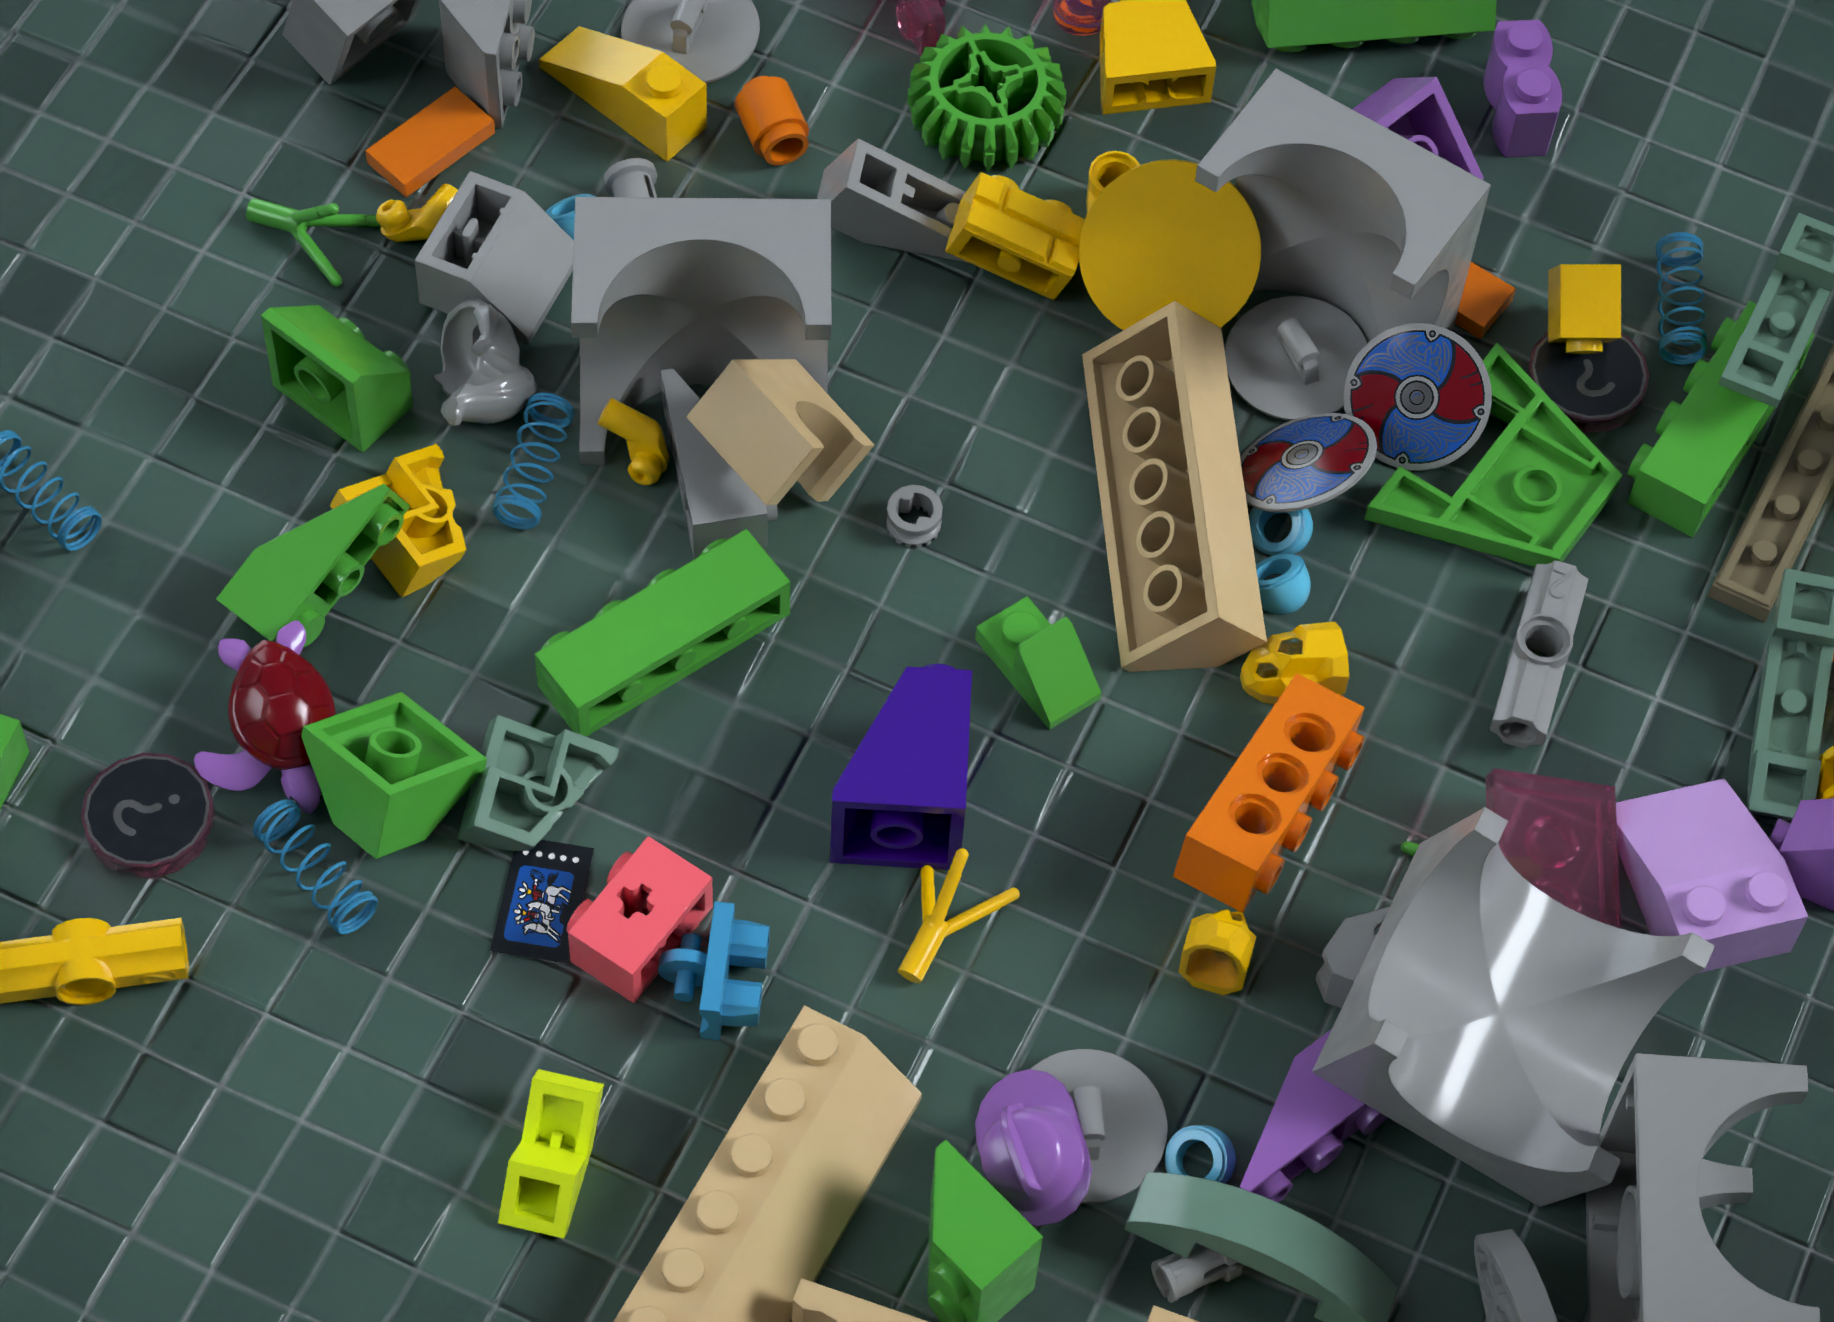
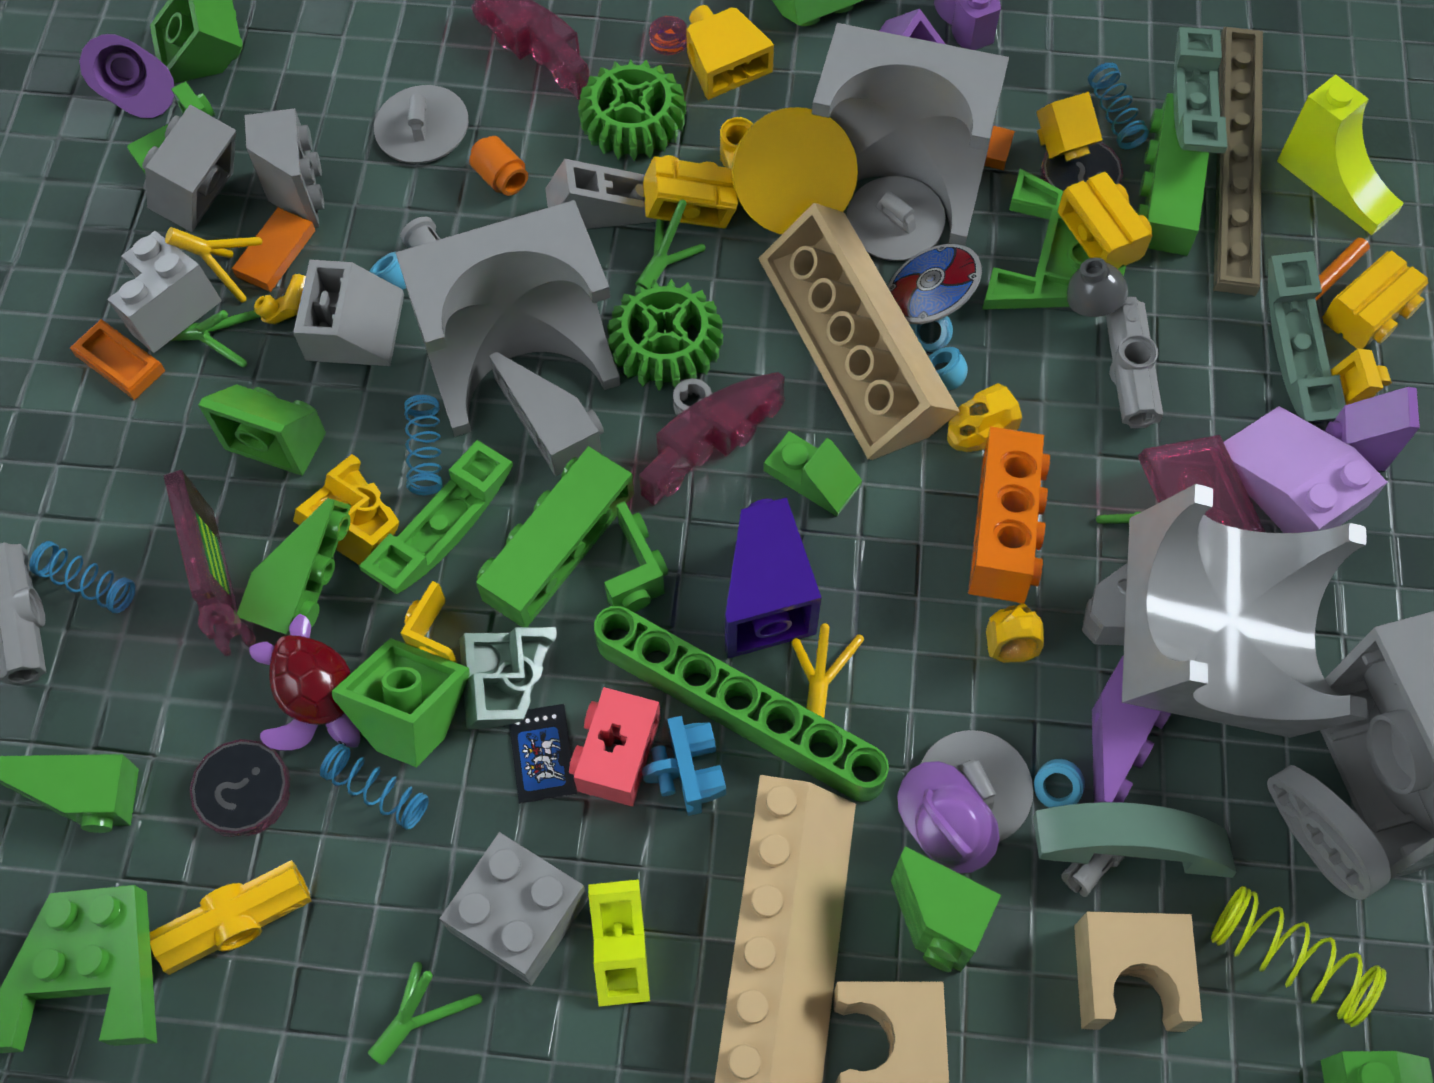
camera: 15 degrees left, 5 degrees up
light grey hair [433,298,537,426] -> none
yellow slope [539,26,707,162] -> none
yellow arm [597,397,669,485] -> none
tan piece [686,359,875,505] -> none
shield [1343,323,1492,471] -> none
none -> orange tile [70,319,166,400]
none -> light grey brick [107,231,222,353]
none -> clear pink tile [163,469,256,656]
none -> yellow plant [165,227,263,303]
none -> bright green slope [359,440,513,594]
none -> bright green plant [368,962,483,1065]
none -> yellow bracket [400,581,457,663]
none -> light grey brick [439,832,588,986]
none -> bright green beam [594,606,889,802]
none -> bright green bracket [604,501,668,612]
none -> bright green gear [607,278,723,391]
none -> bright green plant [635,199,706,290]
none -> clear pink slope [639,372,785,506]
none -> yellow brick [1057,172,1153,269]
none -> dark grey brick [1067,258,1128,317]

